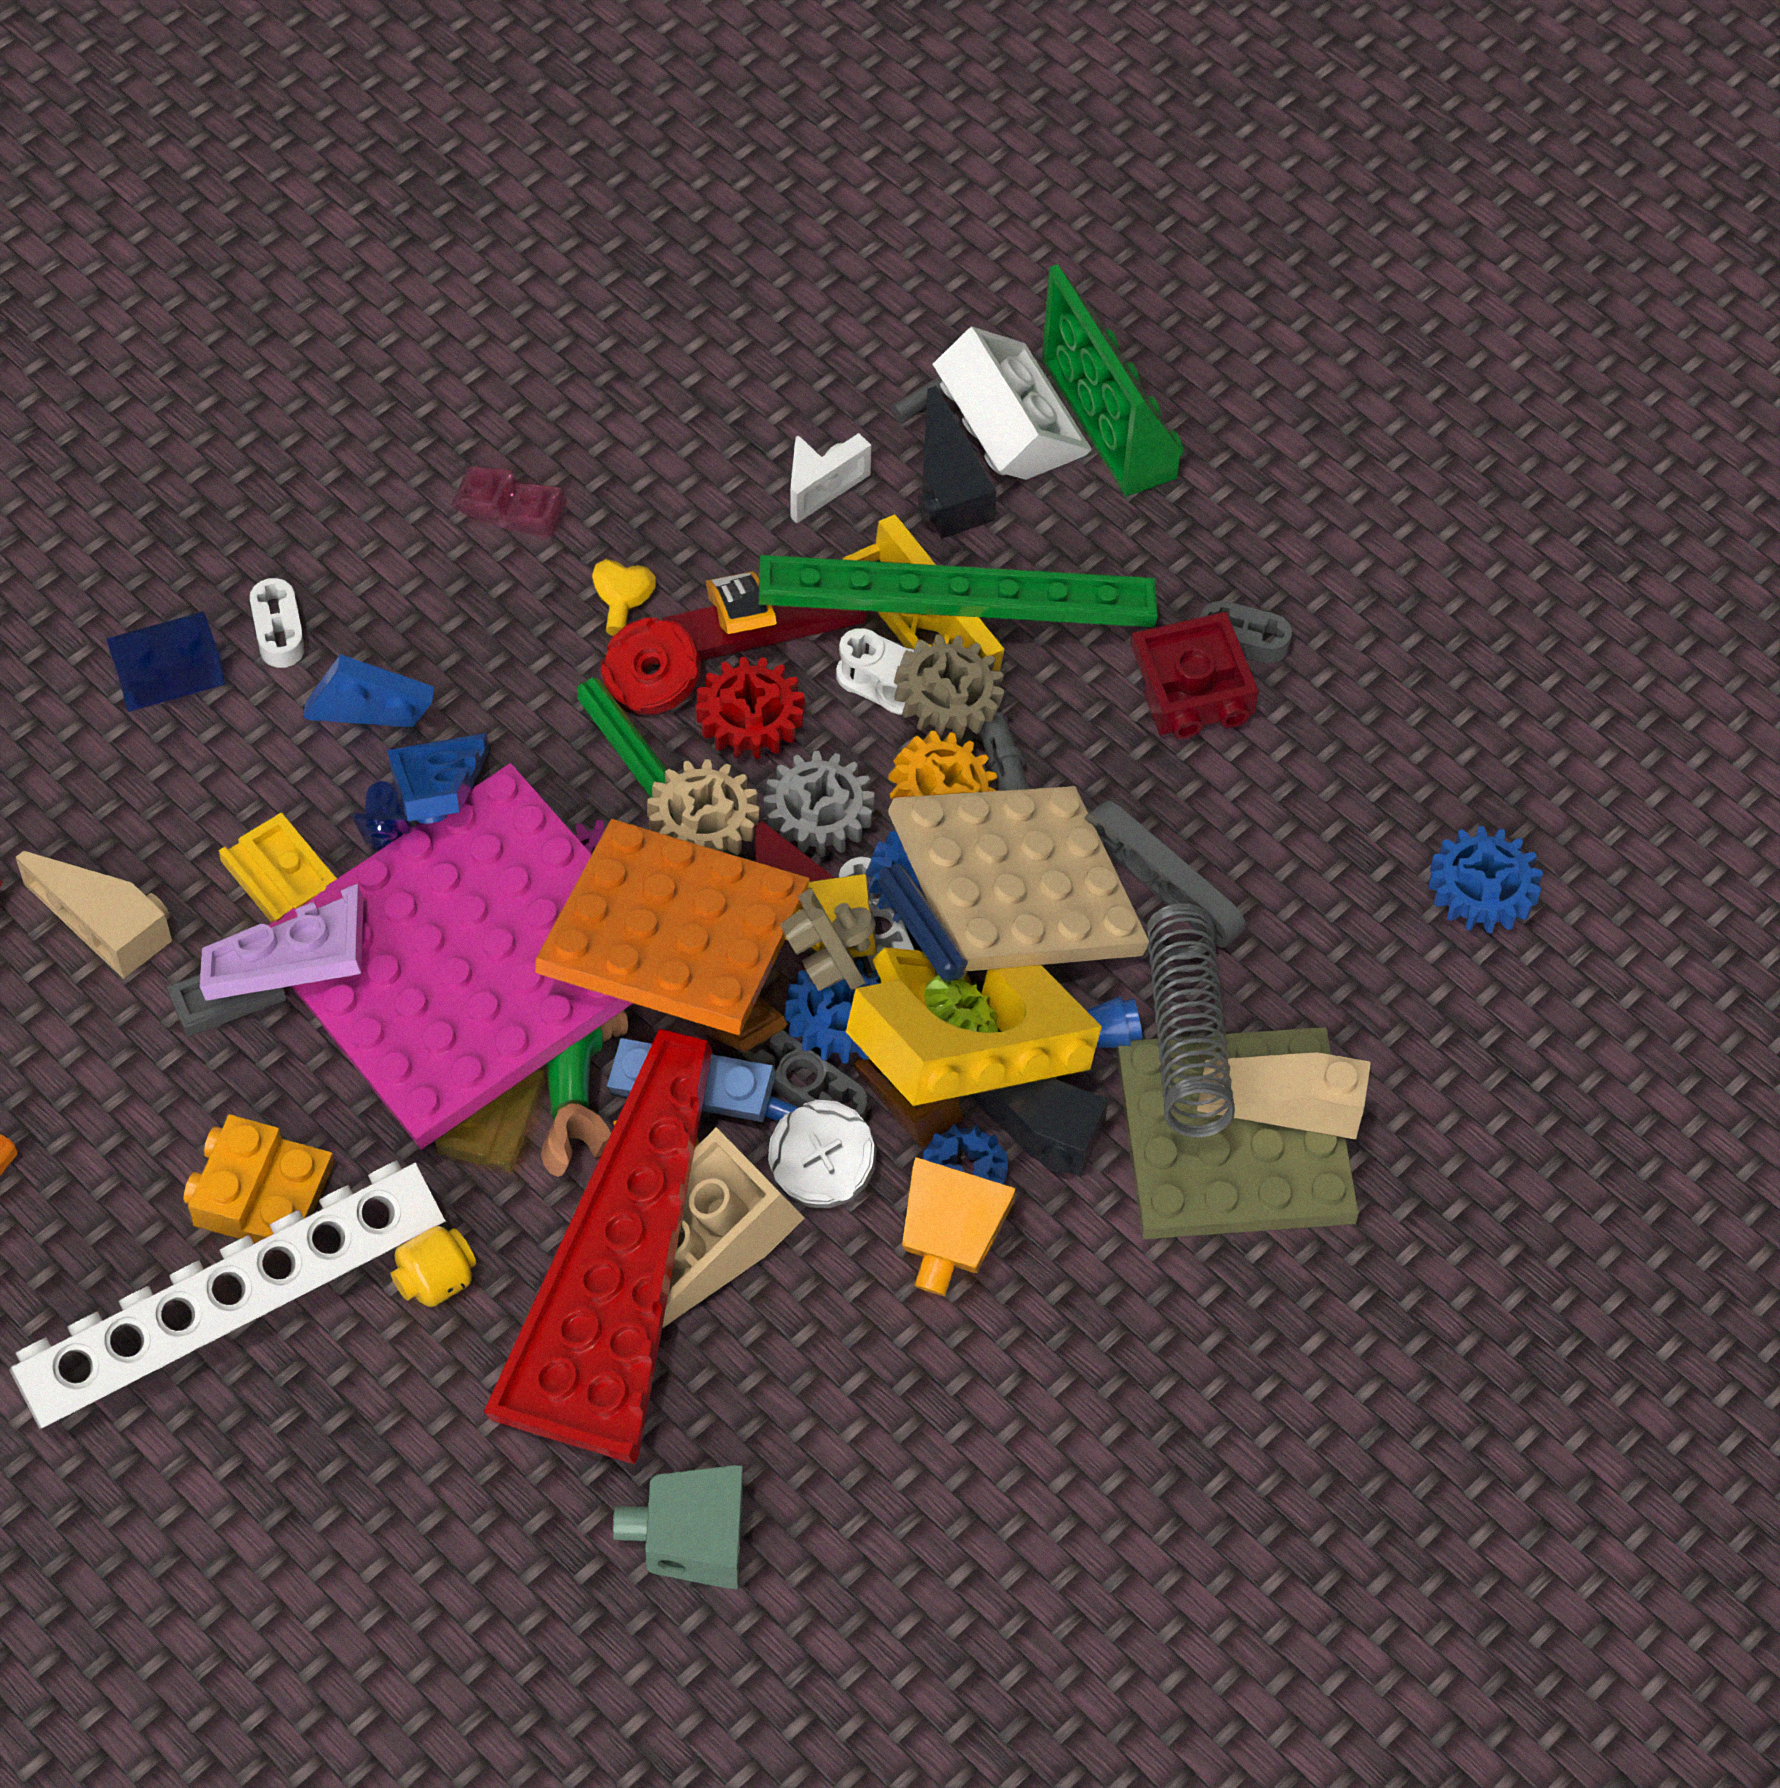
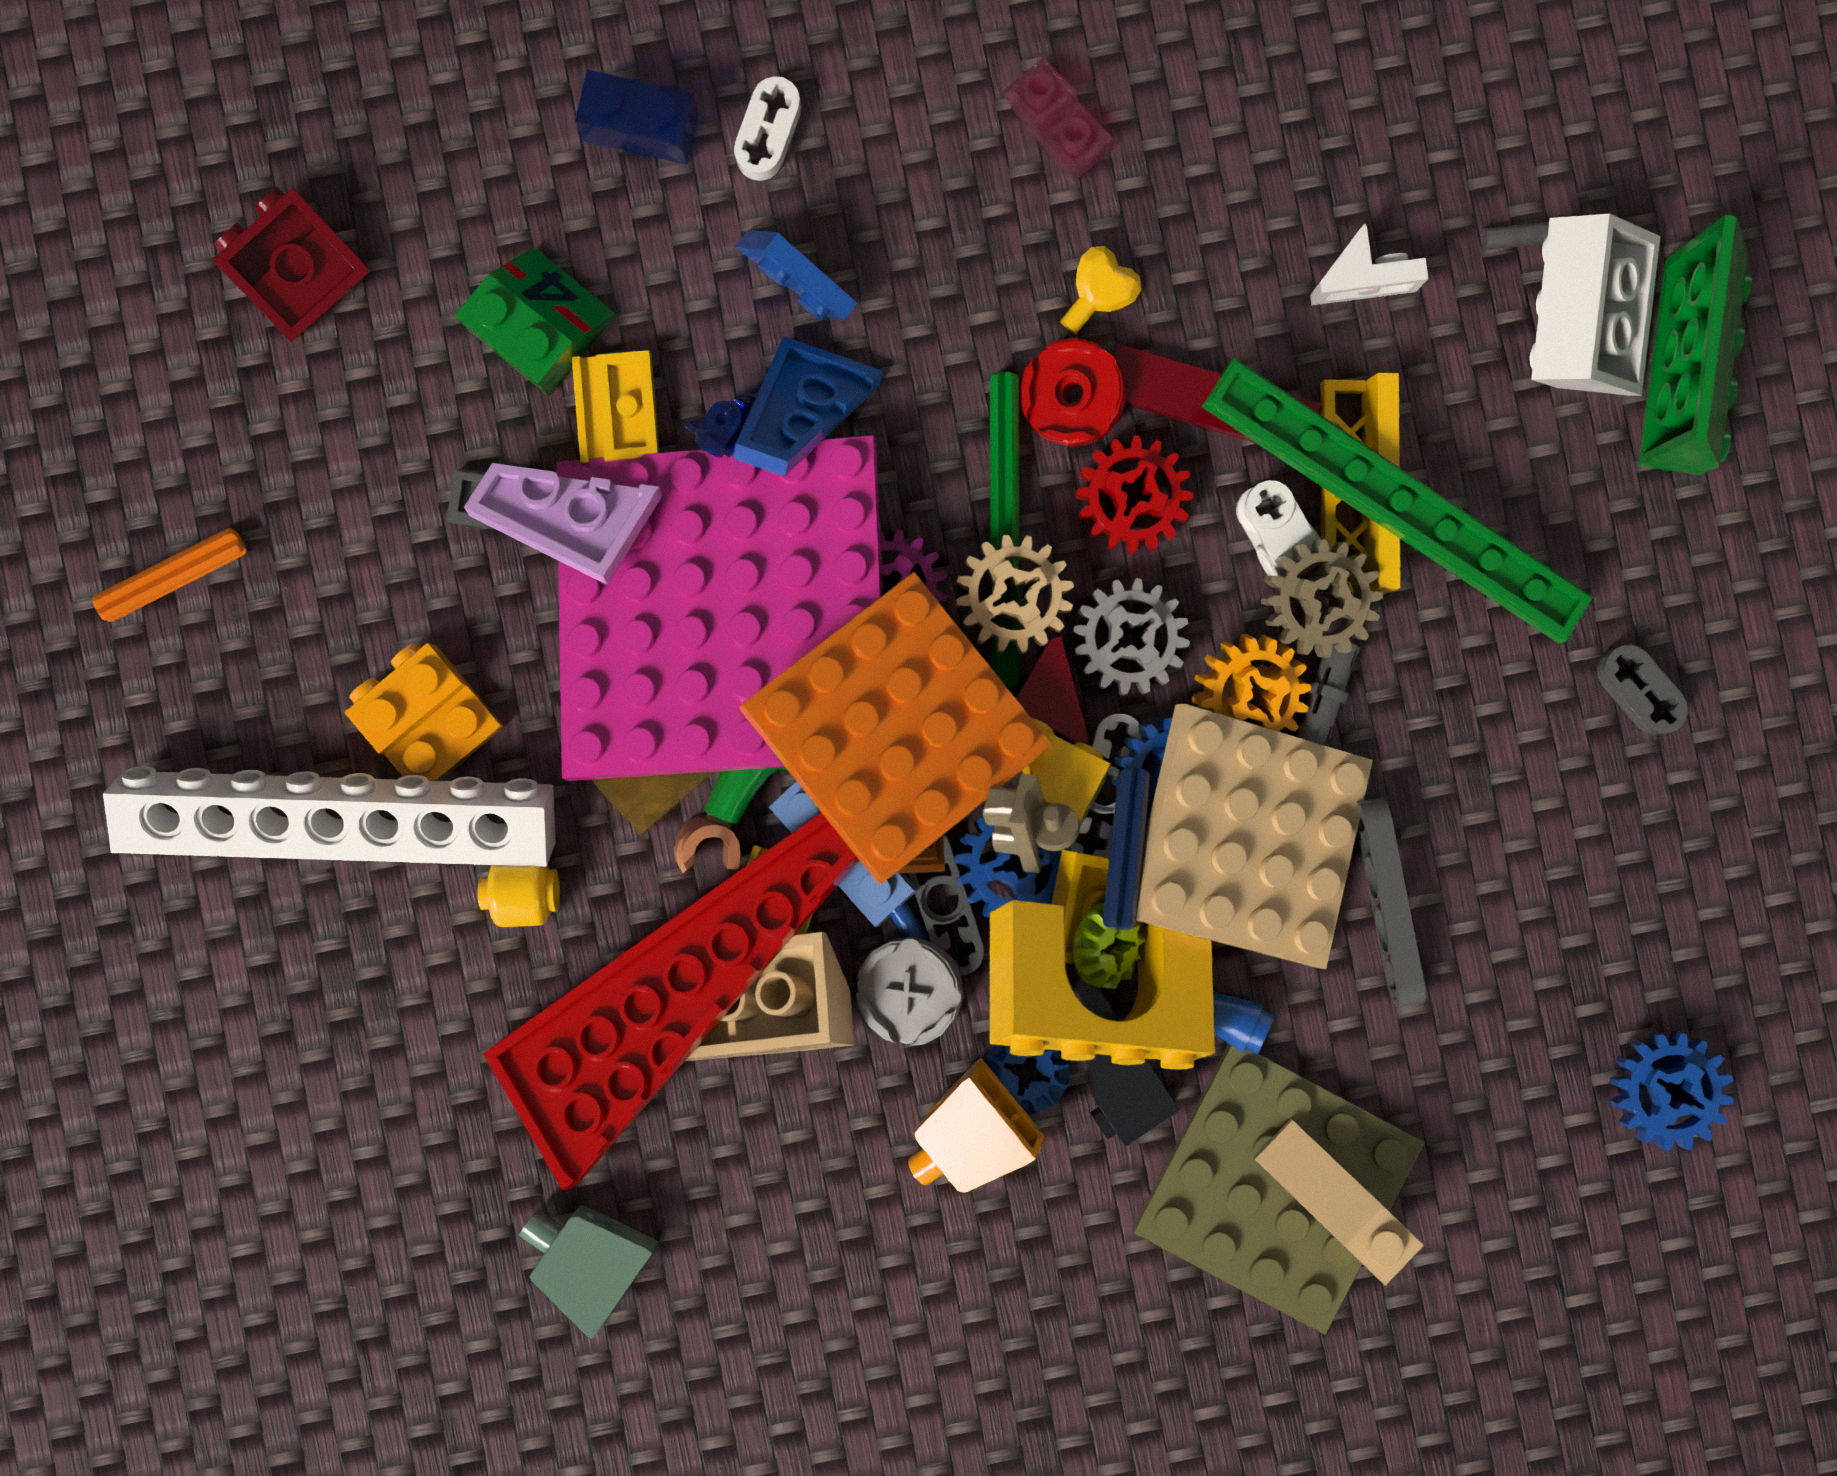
camera: 30 degrees right, 30 degrees up
tan slope [16,851,172,979] -> none
slope [706,571,777,634] -> none
black slope [917,386,996,539] -> none
dark red plate [1130,612,1259,739] -> none
dark grey piece [1147,903,1235,1137] -> none
none -> green slope [454,247,616,396]

